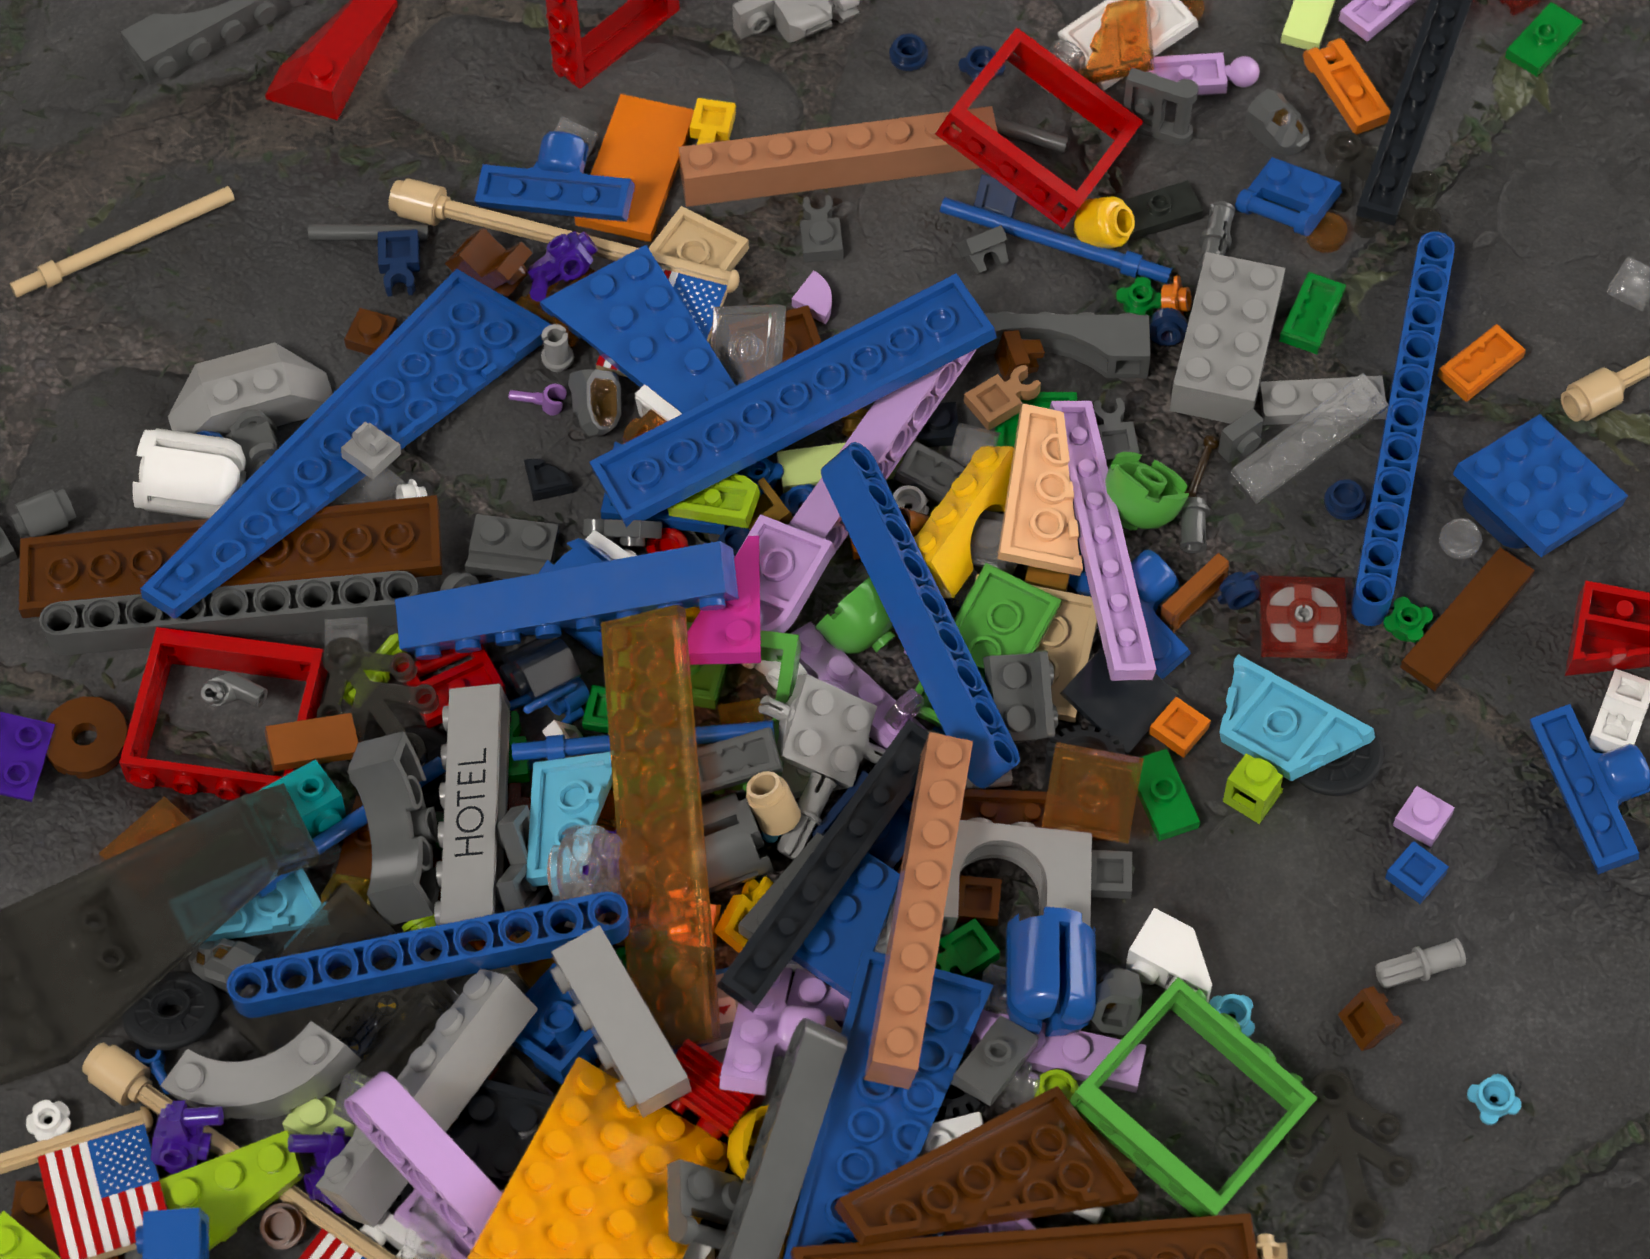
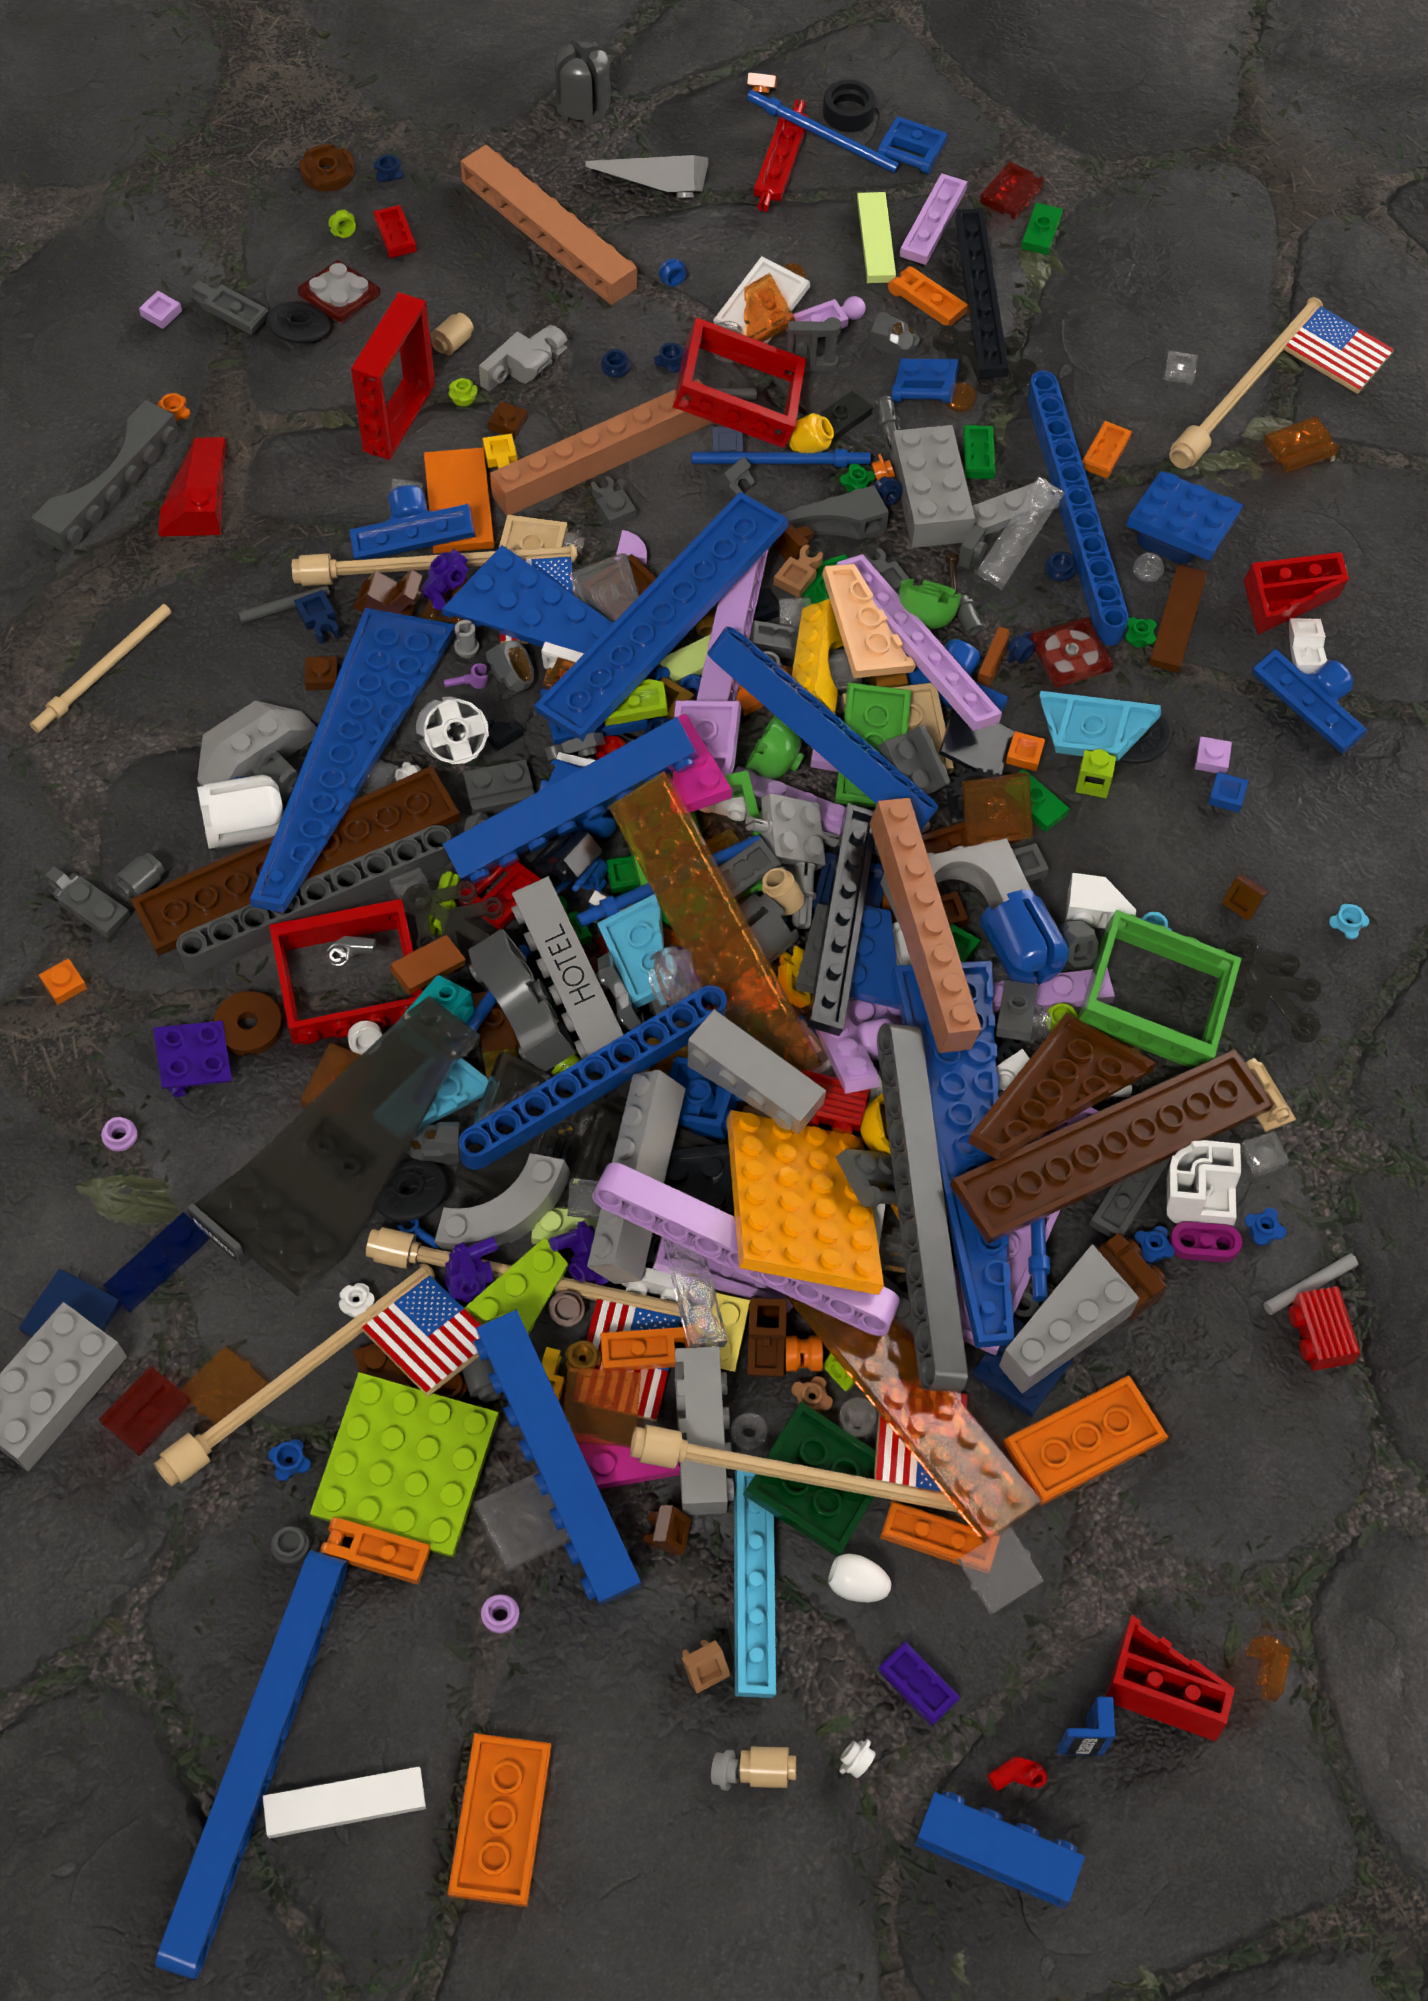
camera: 25 degrees left, 0 degrees up
light grey tile [341,421,401,480] -> none
clear purple tile [884,688,925,731] -> none
light grey axle [1375,938,1466,988] -> none
none -> white tile [348,1021,383,1056]
none -> white cylinder [416,696,489,764]
none -> lime plate [449,378,478,406]
none -> reddish brown plate [488,401,528,439]
none -> clear plate [564,530,585,556]

